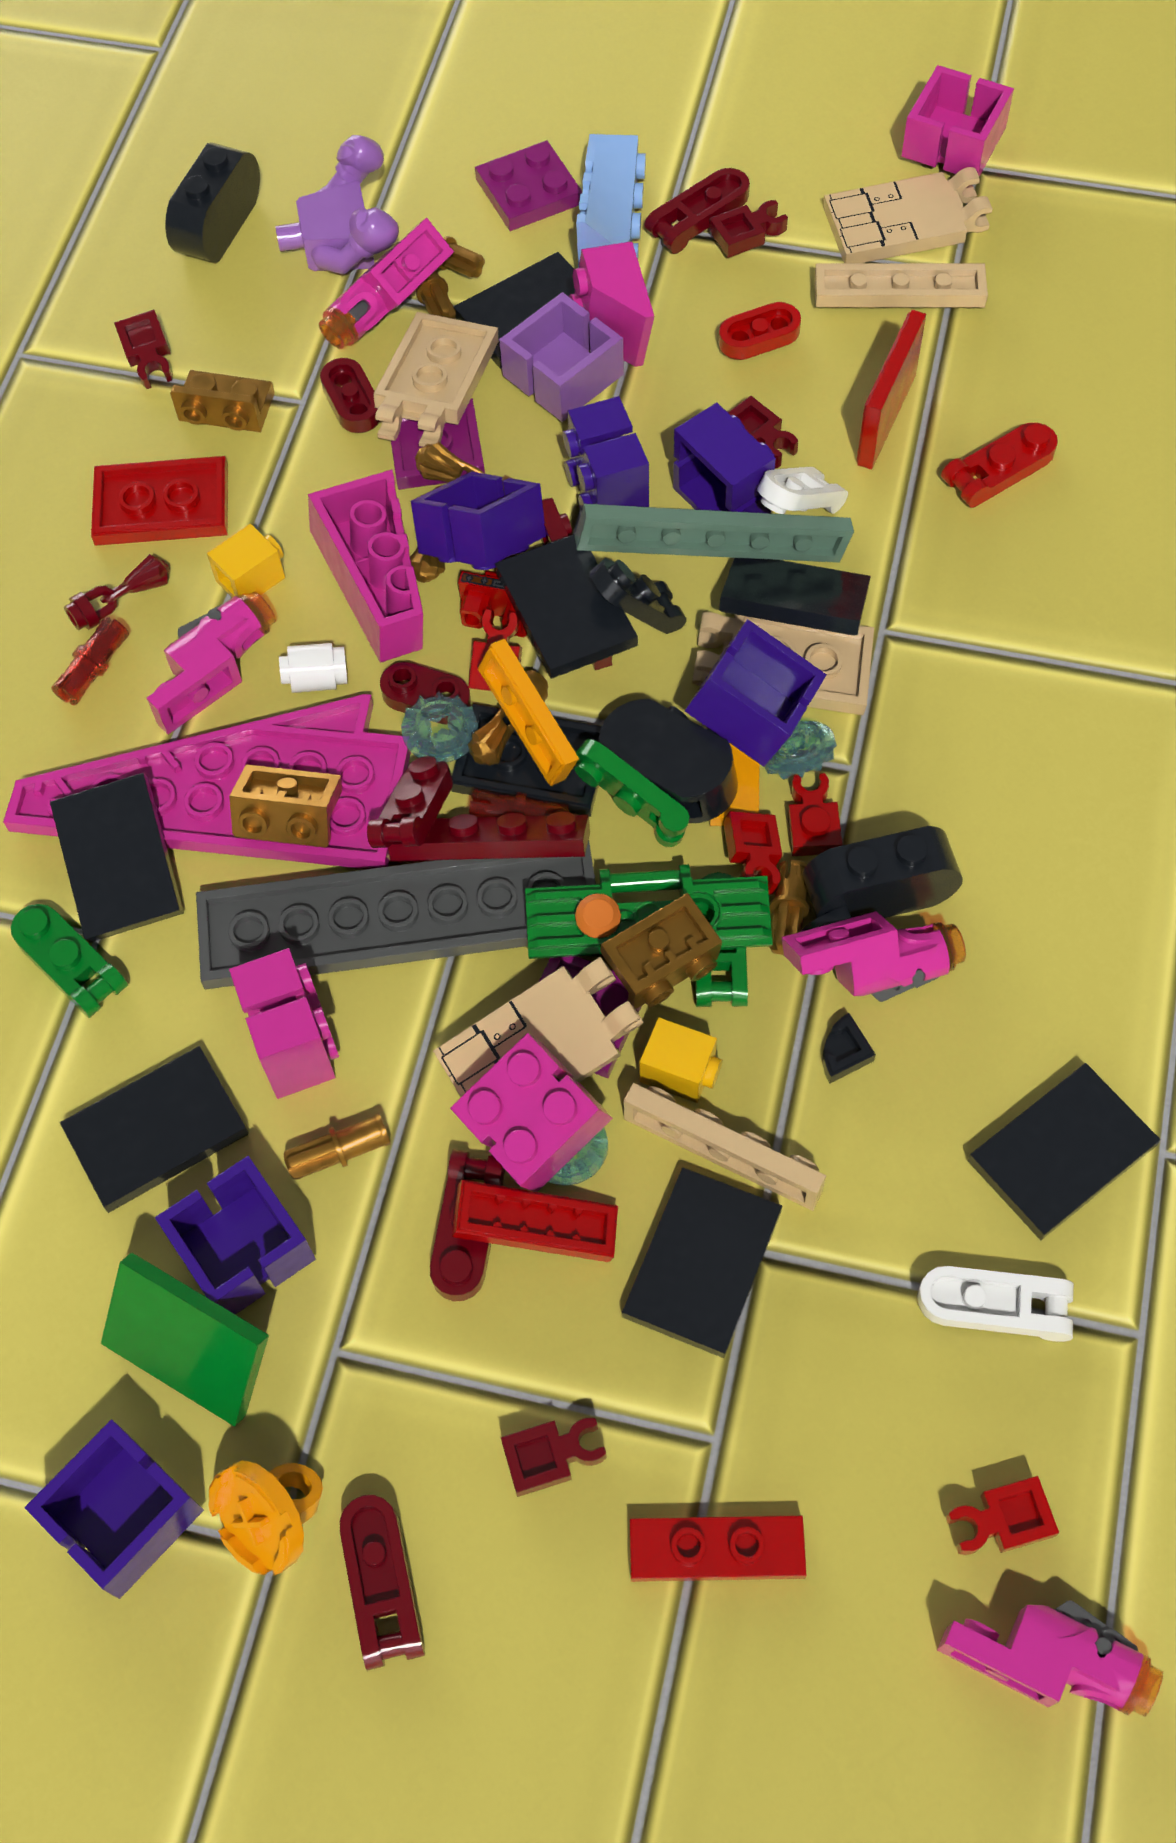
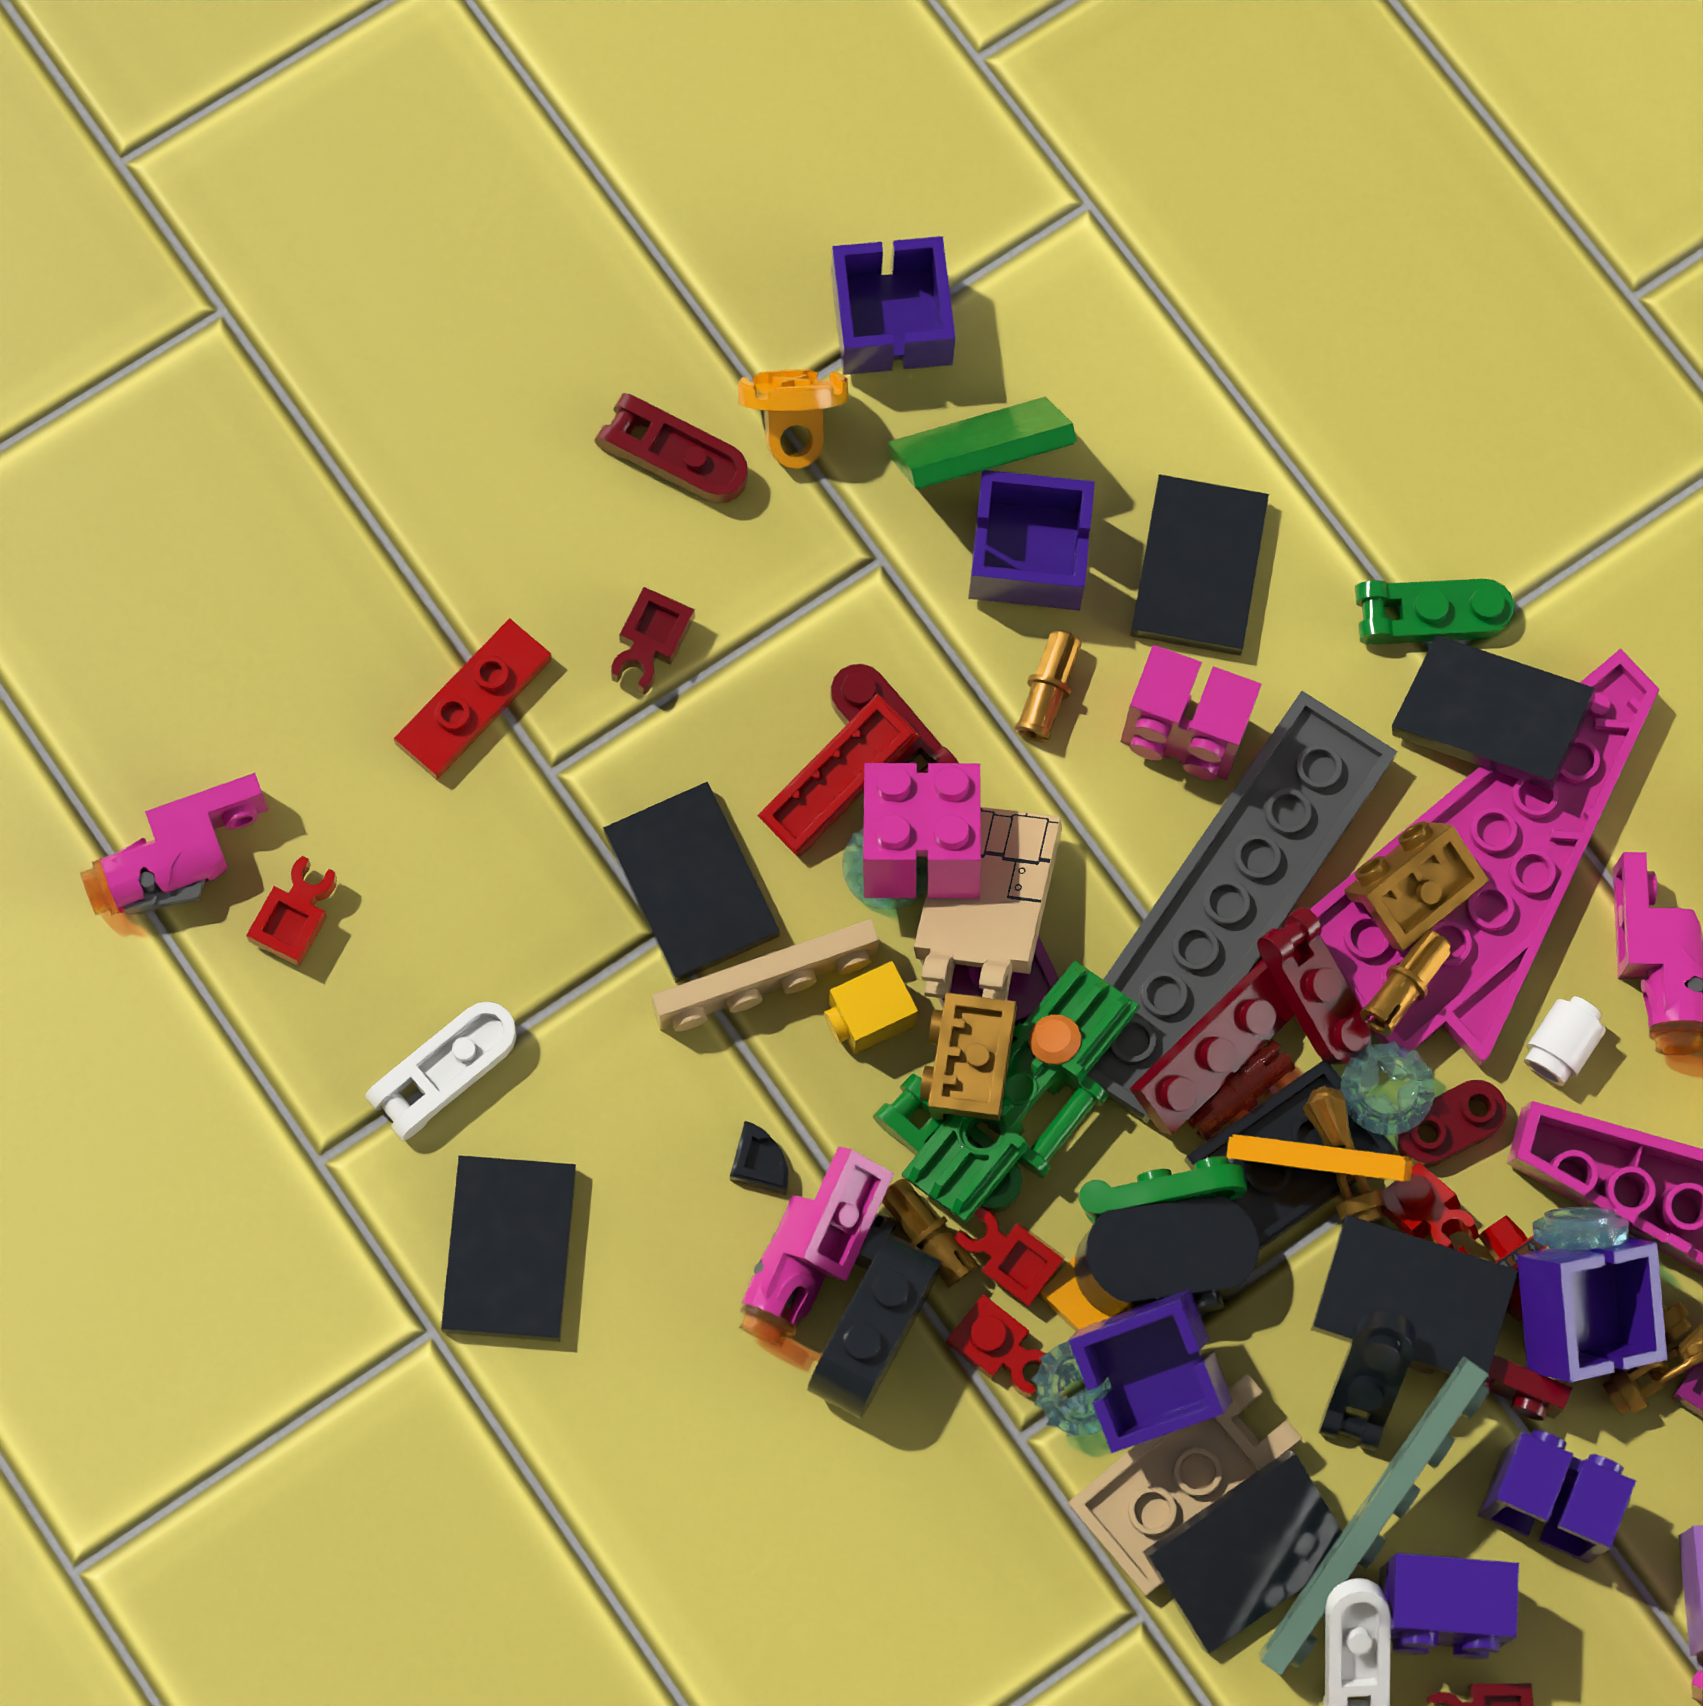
camera: 125 degrees right, 10 degrees up
none -> pearl gold axle [1360,930,1451,1036]
none -> clear light blue gear [1532,1207,1629,1251]

